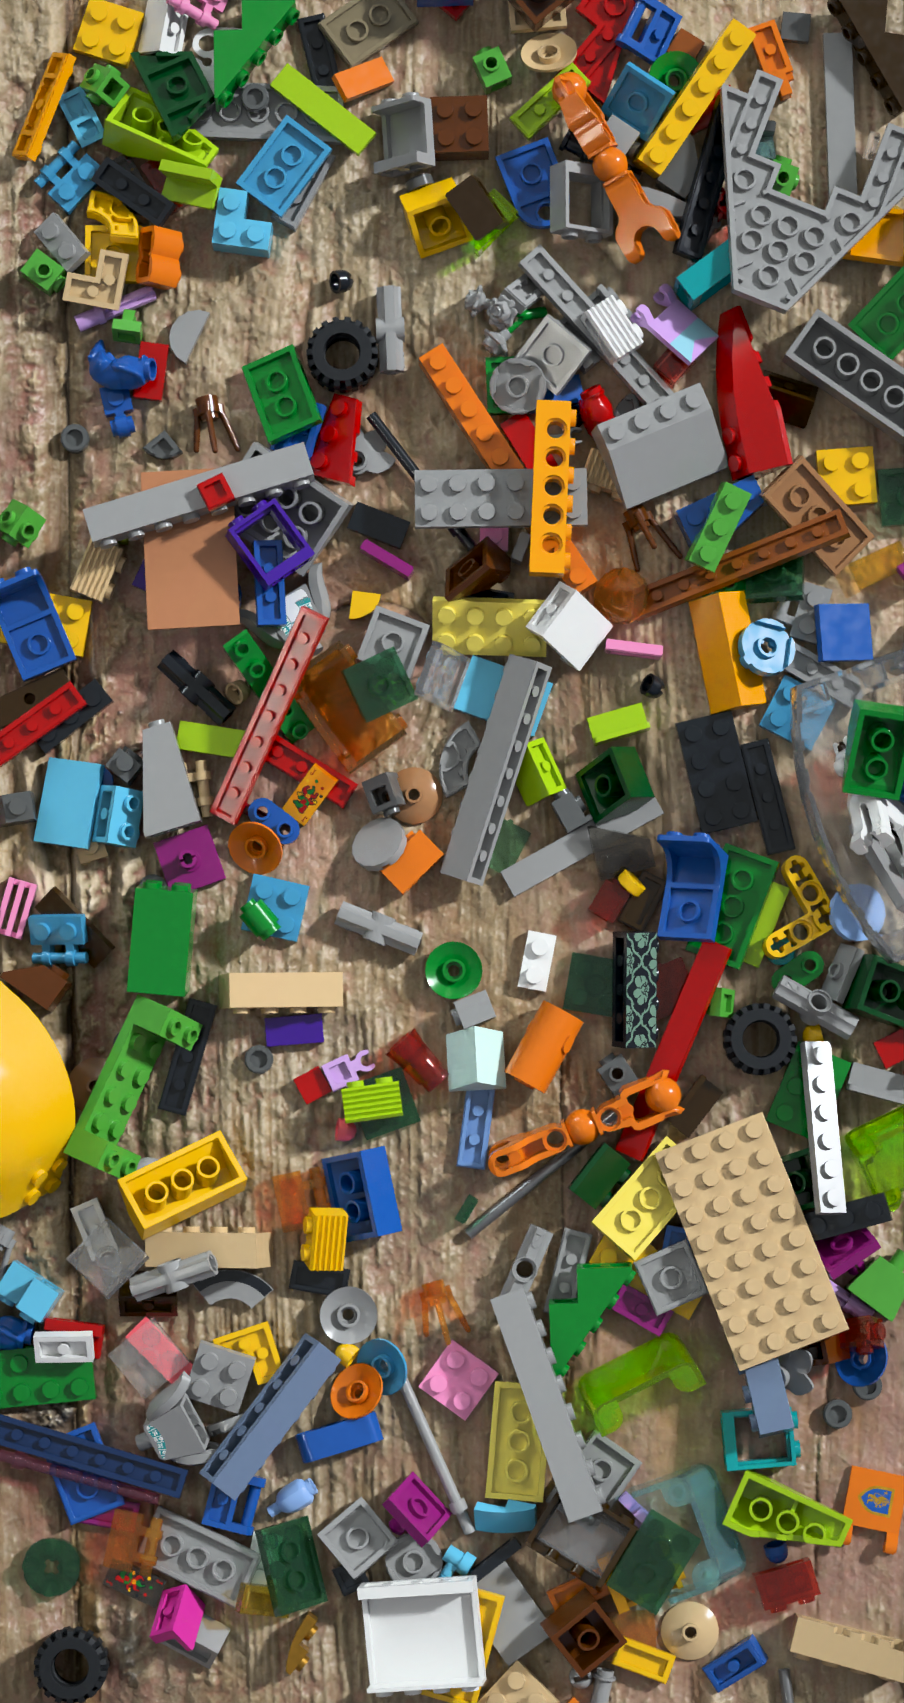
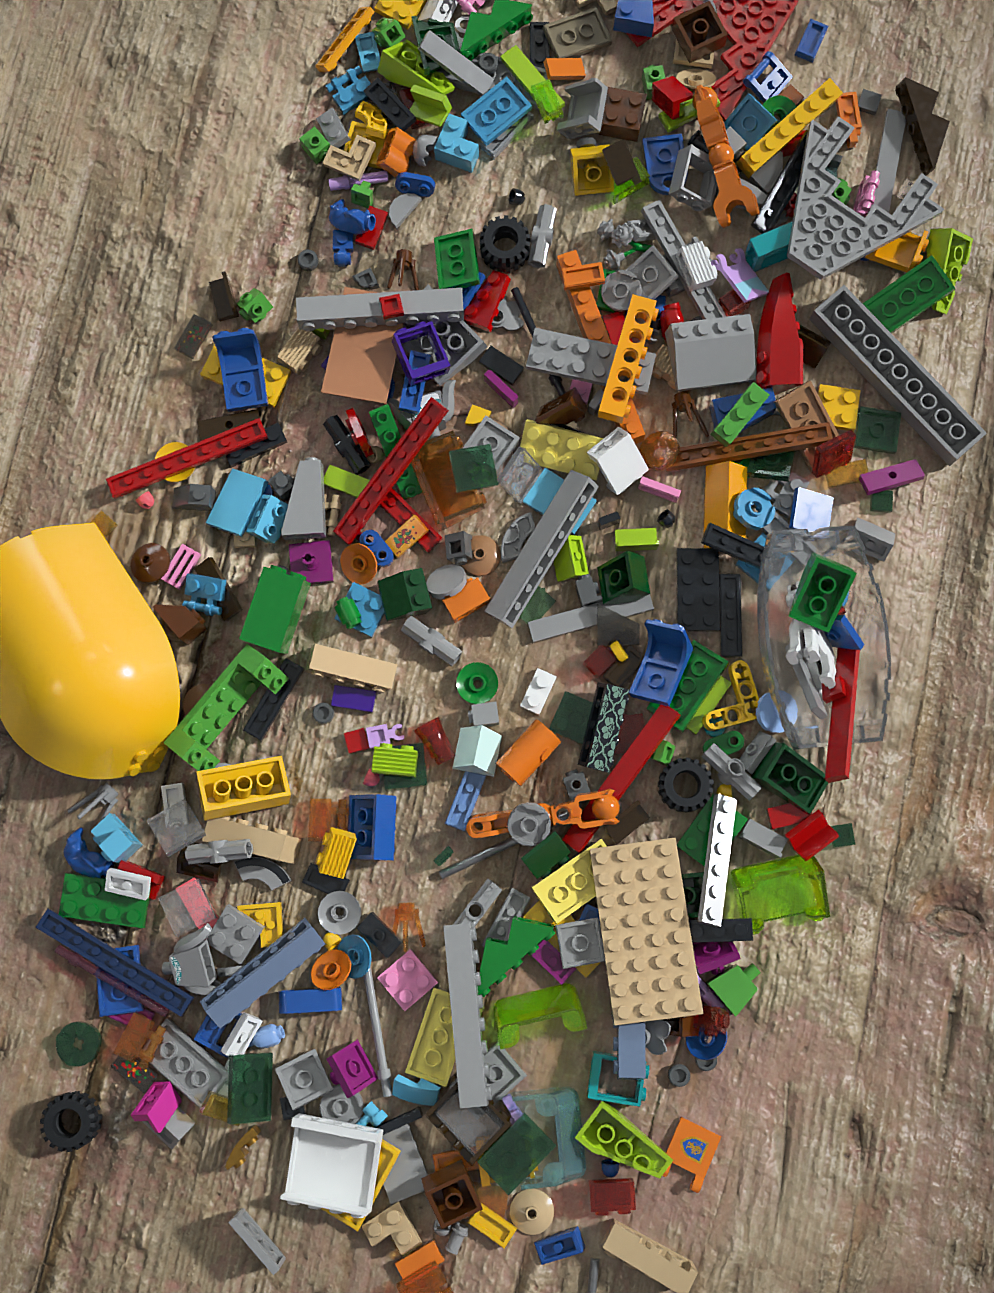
camera: 20 degrees right, 5 degrees down
none -> white plate [221,1012,263,1060]
none -> red plate [345,407,374,457]
none -> black plate [357,912,403,958]
none -> dark green slope [377,568,432,621]
none -> blue plate [395,172,435,197]
none -> light grey hair [413,135,438,166]
none -> light grey tile [418,30,494,97]
none -> light grey tile [507,802,551,846]
none -> clear neon green tile [531,79,564,124]
none -> orange tile [561,262,605,291]
none -> black tile [598,511,621,530]
none -> red panel [652,76,693,120]
none -> black tile [701,523,785,576]
none -> clear red plate [812,430,856,478]
none -> bright pink plate [853,171,880,216]

